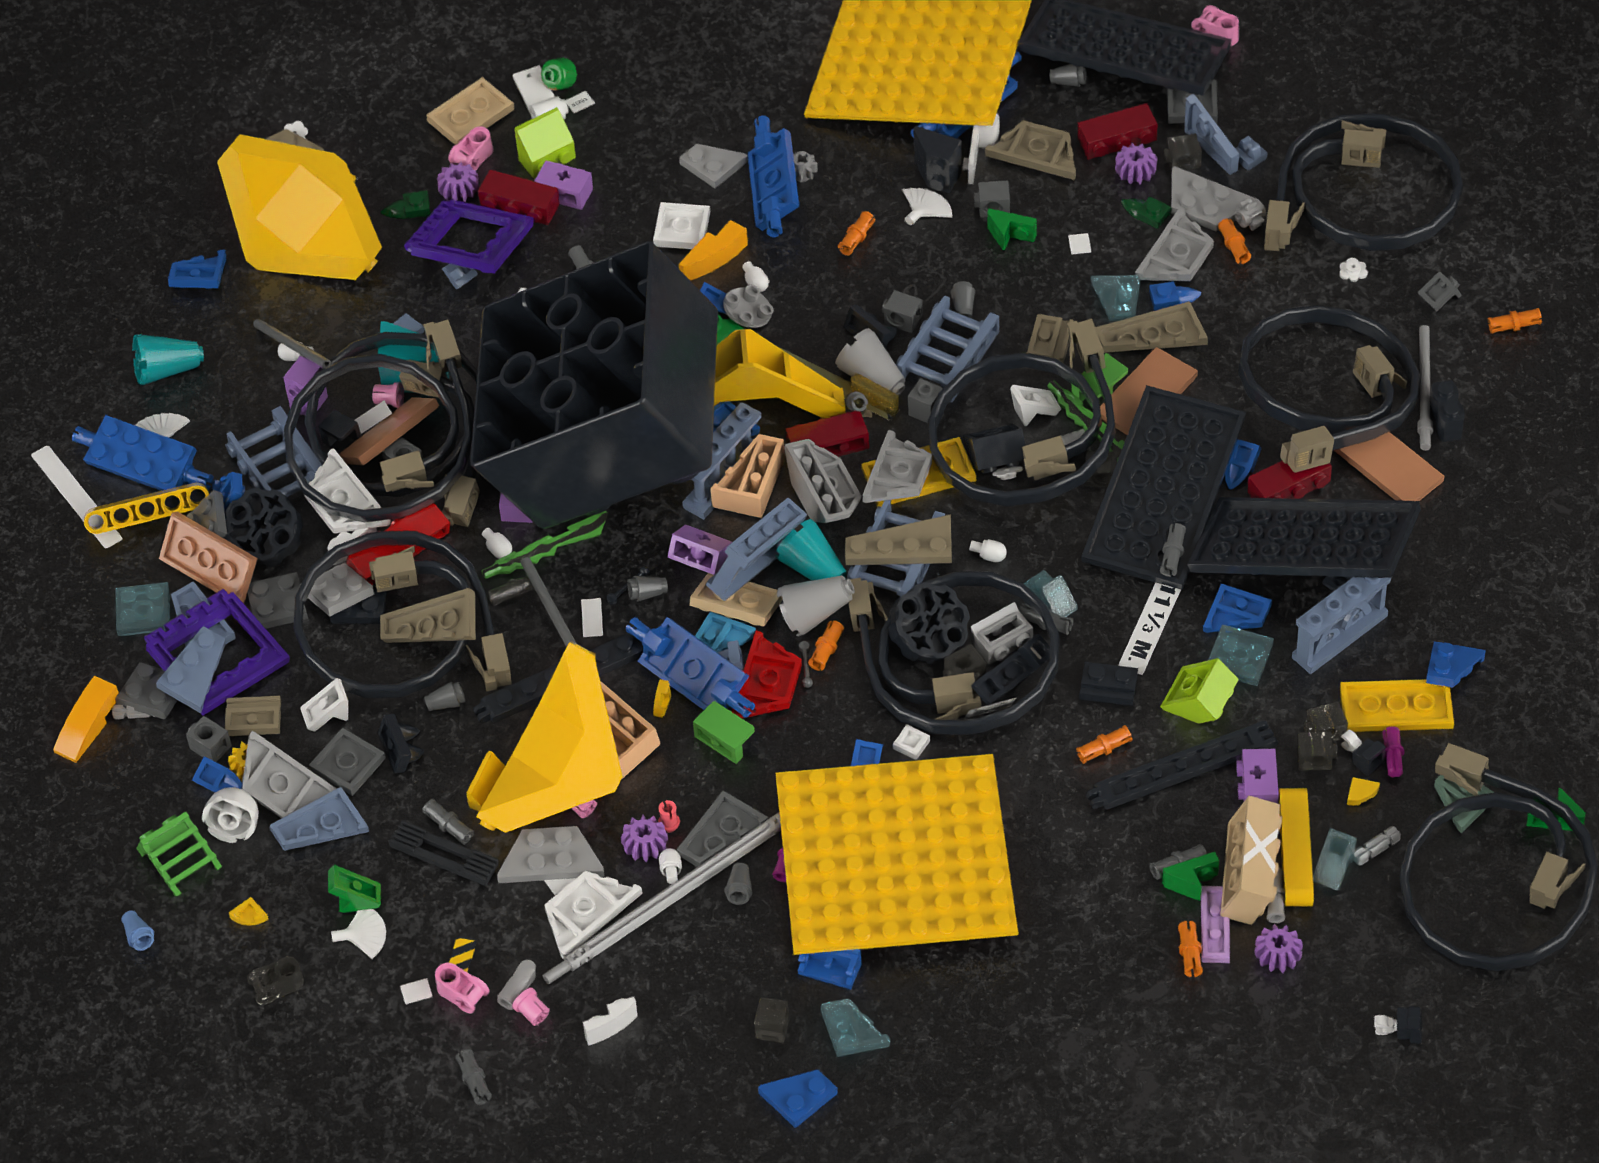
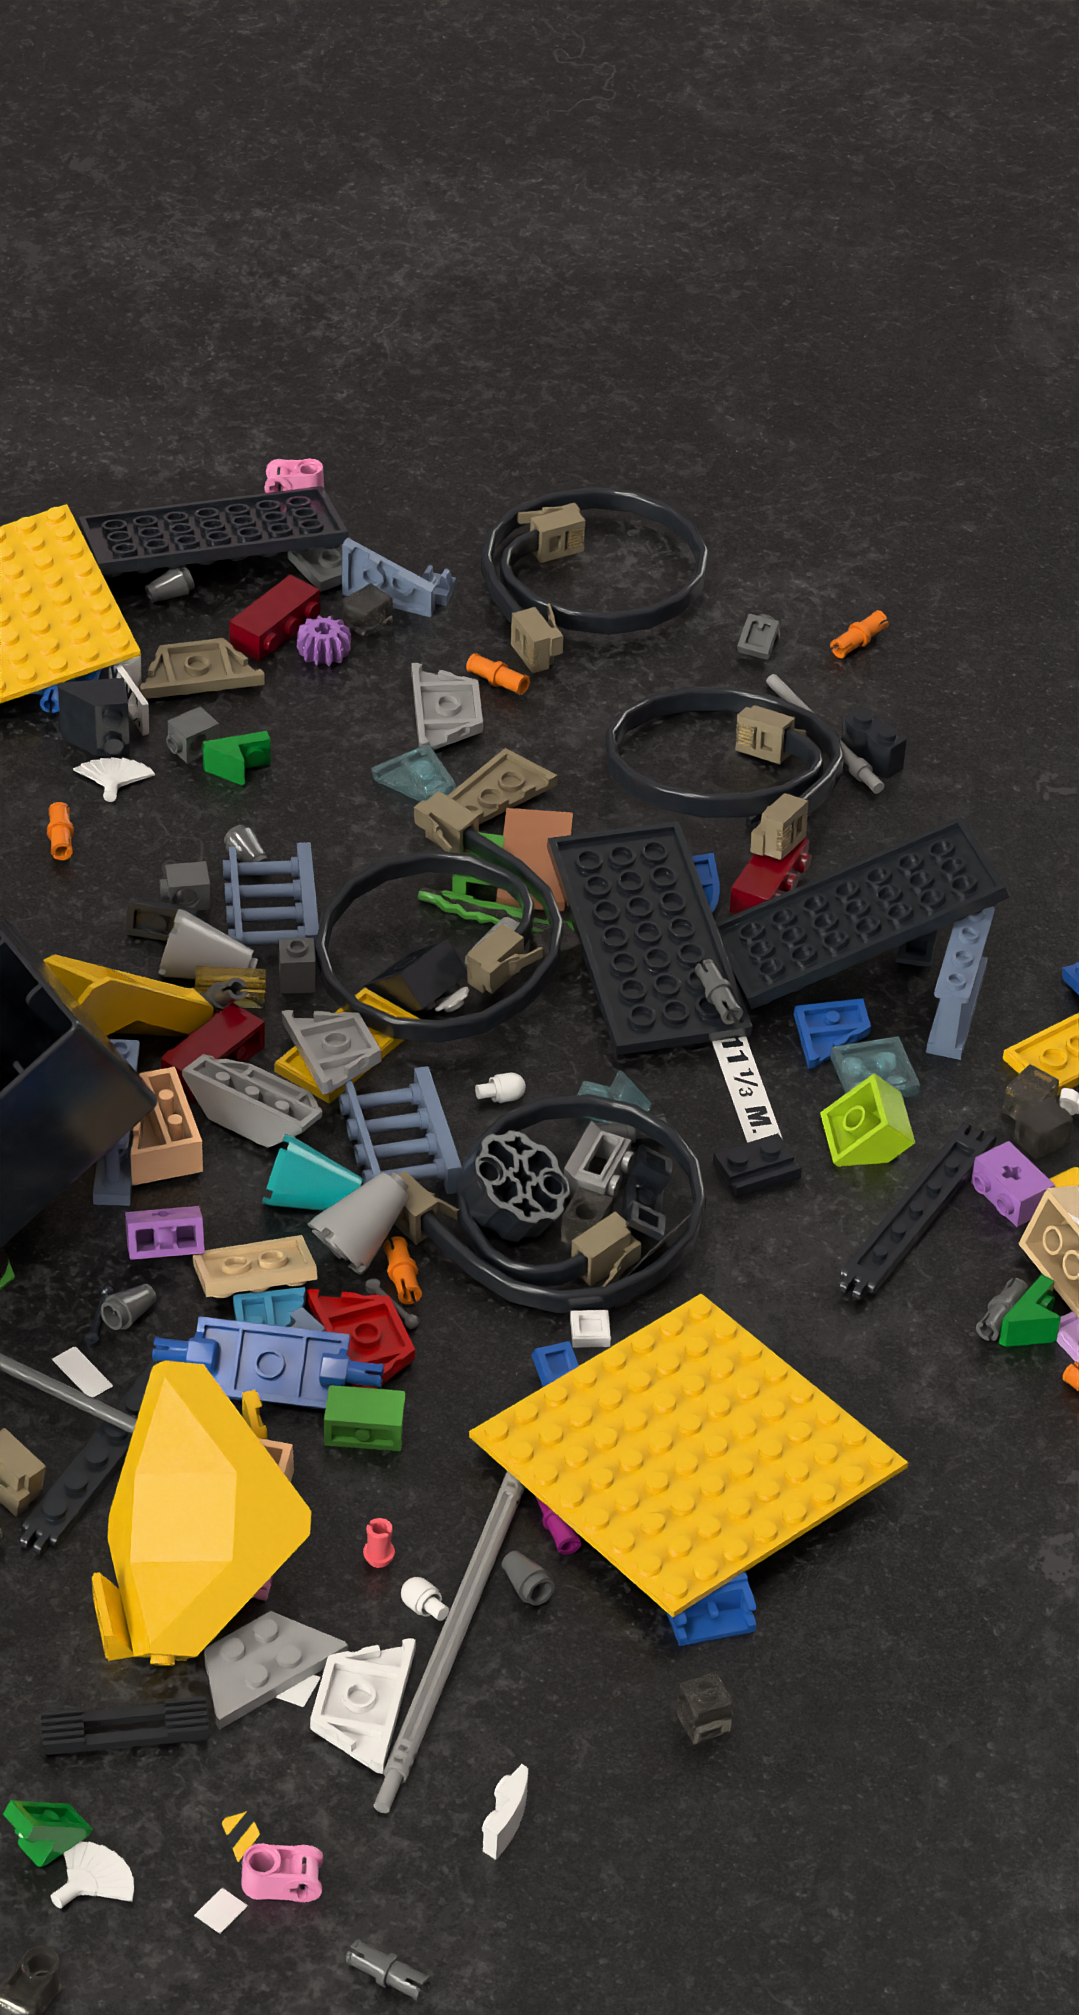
camera: 40 degrees left, 10 degrees down
dark grey pin [422,799,474,845] -> none
light grey bar [497,960,536,1010] -> none
bright pink bush [512,988,550,1026] -> none
medium lavender gear [621,815,668,862] -> none
dark grey wing [677,791,769,867] -> none
sand blue fence [706,498,808,601] -> none
blue wing [758,1070,838,1128] -> none
clear light blue wing [821,999,891,1057] -> none
dark tan wing [845,514,952,565] -> none
white slope [1010,385,1061,426] -> none
dark tan plate [1027,314,1074,363] -> none
white sticker [1068,233,1091,254] -> none
orange pin [1076,725,1133,764] -> none
dark green plate [1121,197,1171,229] -> none
blue plate [1149,281,1201,311] -> none
light grey wing [1171,166,1259,231] -> none
light grey gear [1235,197,1266,230] -> none
nougat tile [1334,432,1444,501] -> none
white plant [1340,258,1368,282] -> none

